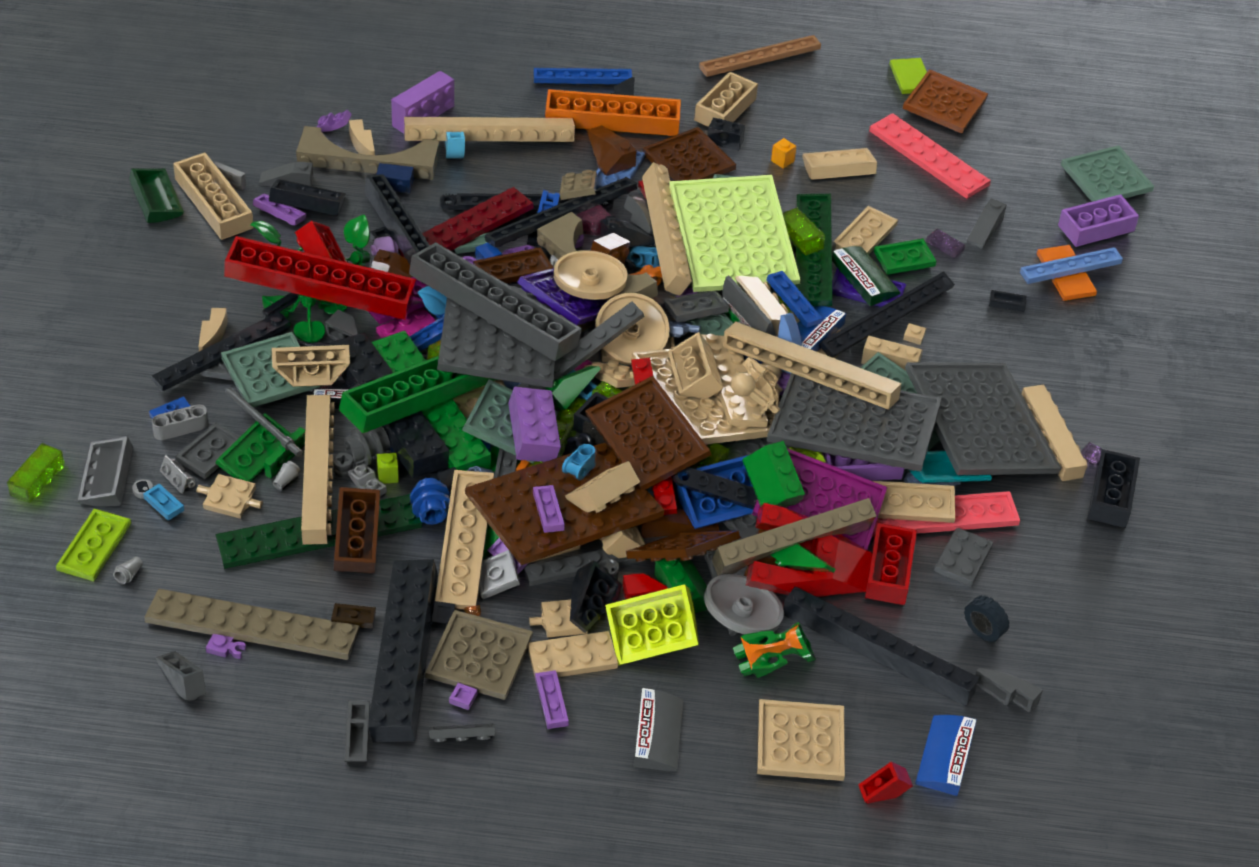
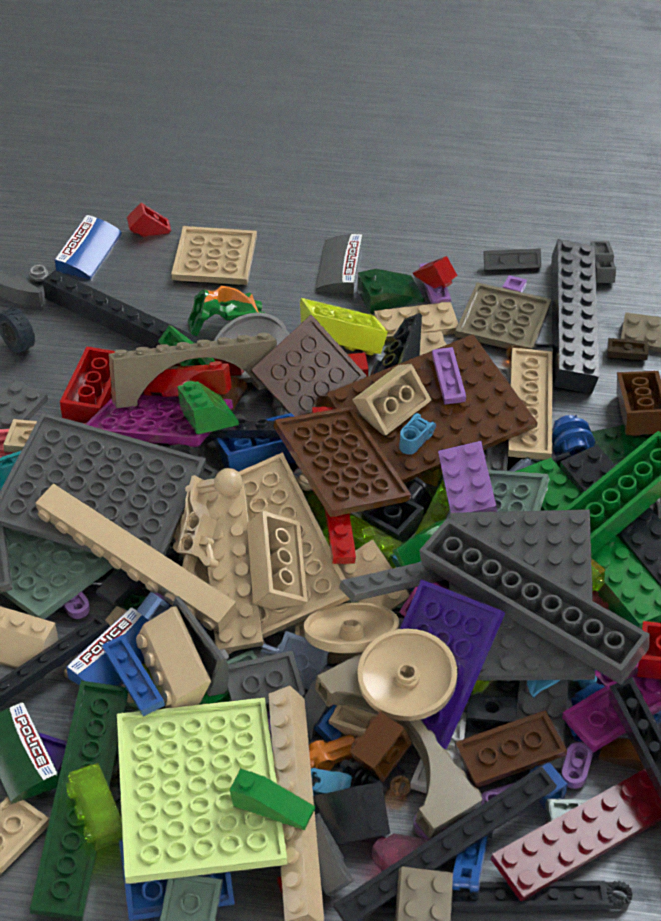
camera: 175 degrees left, 0 degrees up
none -> light grey plate [29,265,48,282]
none -> green slope [229,768,315,830]
none -> dark green slope [357,269,425,314]
none -> red slope [413,256,458,289]

